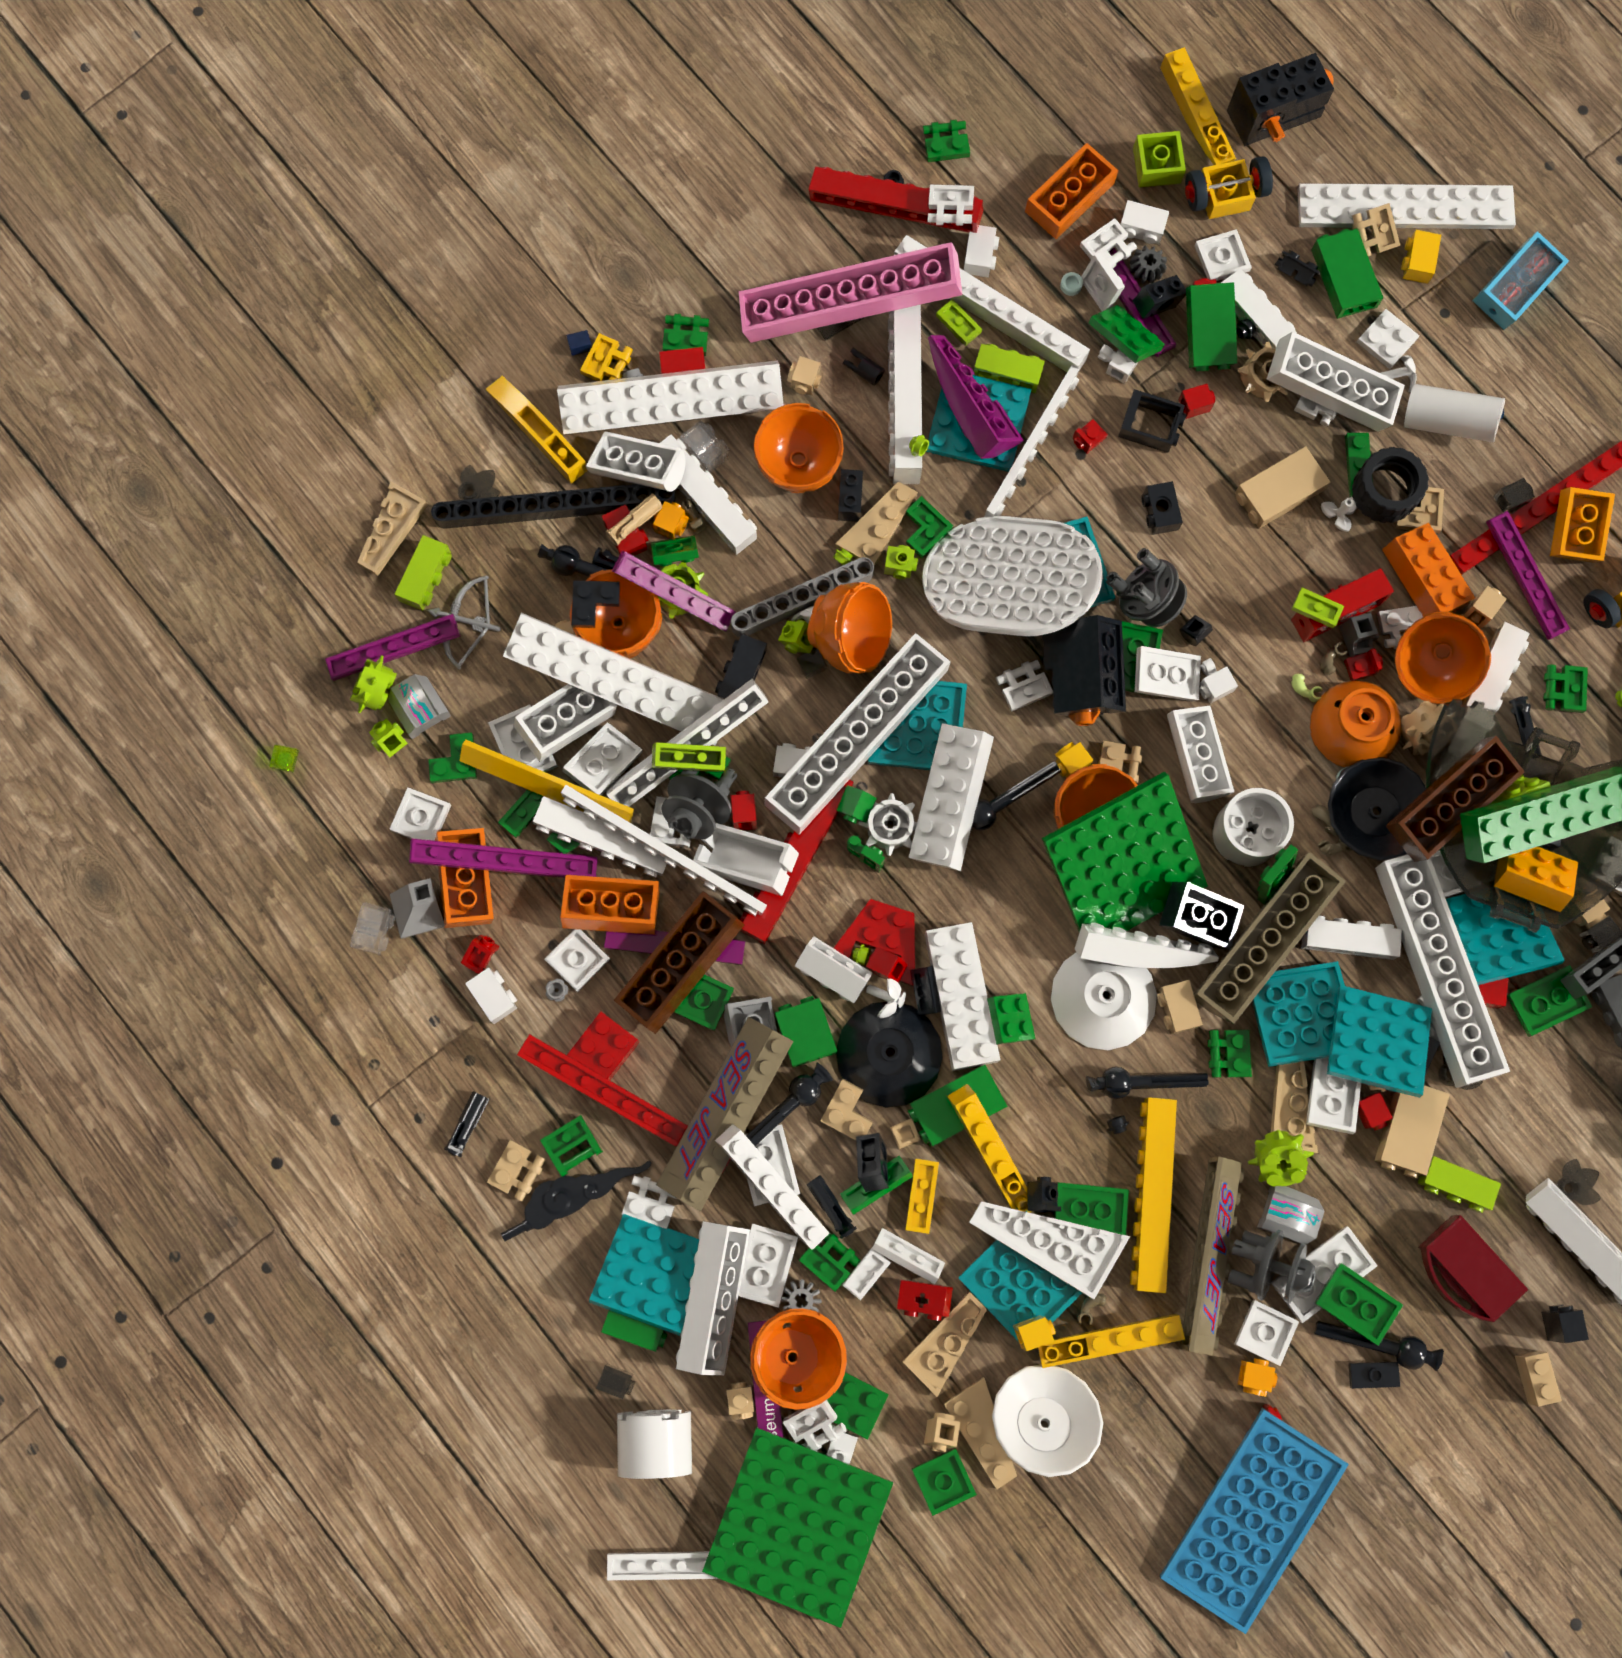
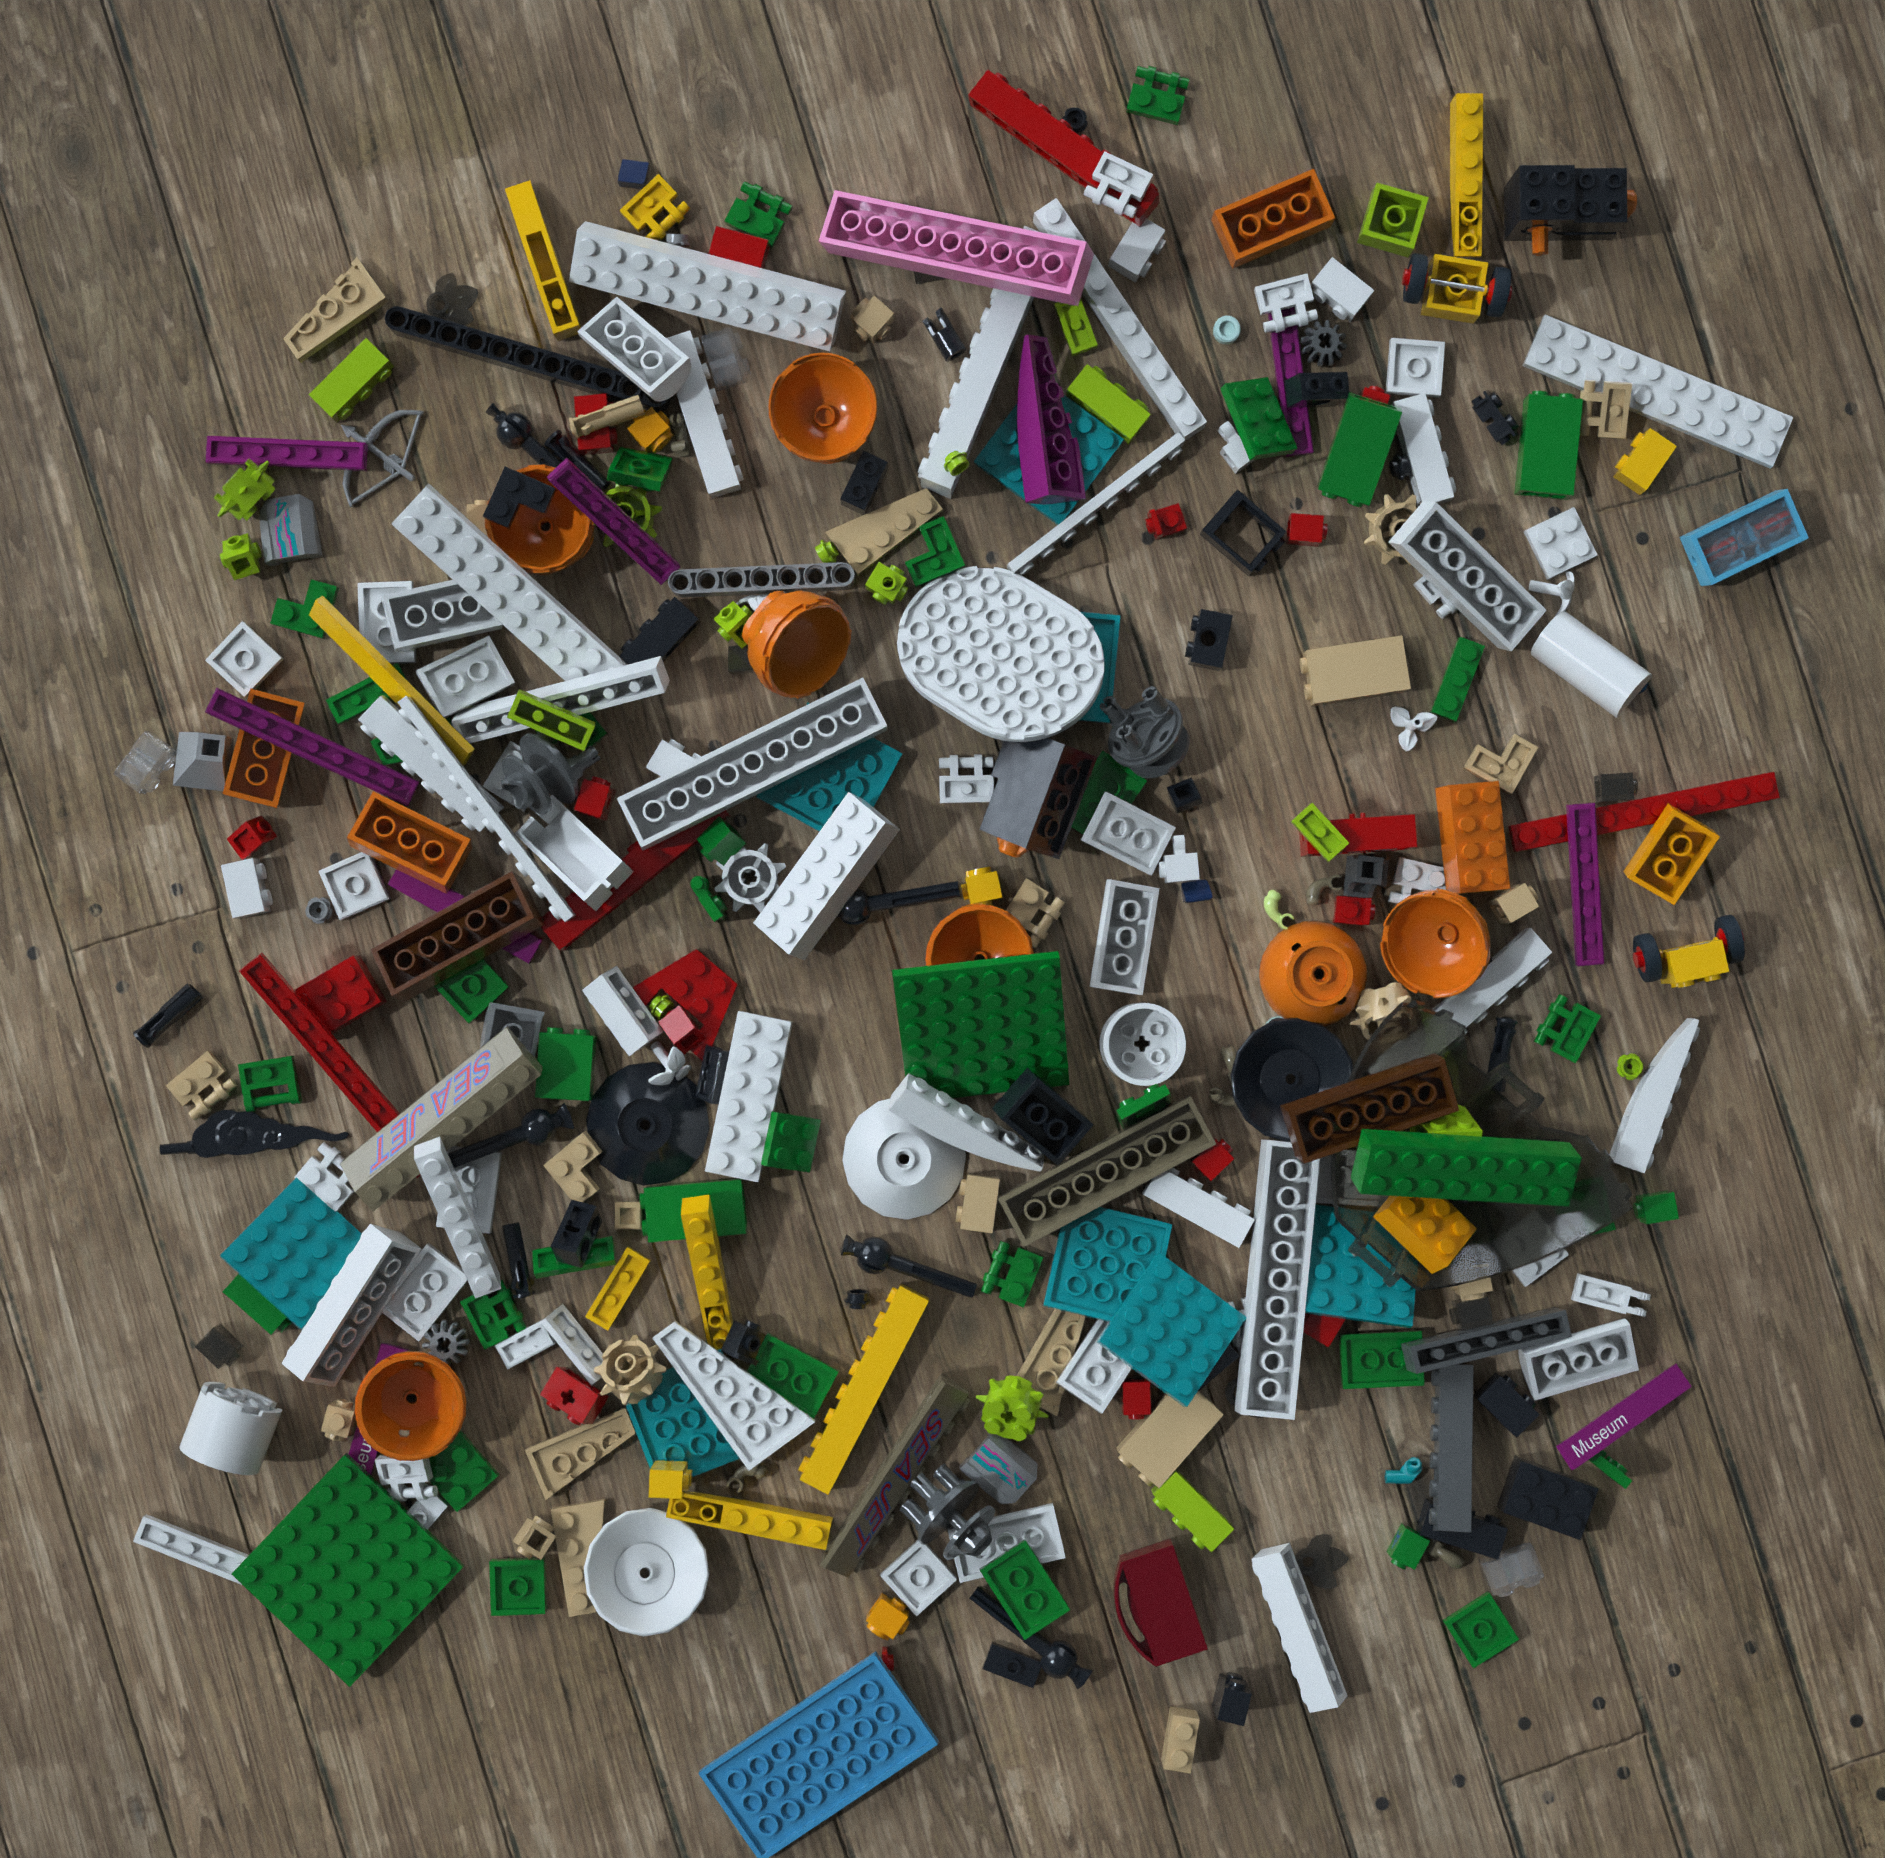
camera: 20 degrees right, 10 degrees up
clear neon green plate [269,745,299,773] -> none
white plate [1081,252,1125,311] -> none
black tyre [1352,447,1429,523] -> none
none -> tan brick [594,1335,666,1405]
none -> dark blue slope [1181,879,1213,903]
none -> red brick [1190,1138,1234,1181]
none -> teal arm [1385,1457,1422,1484]

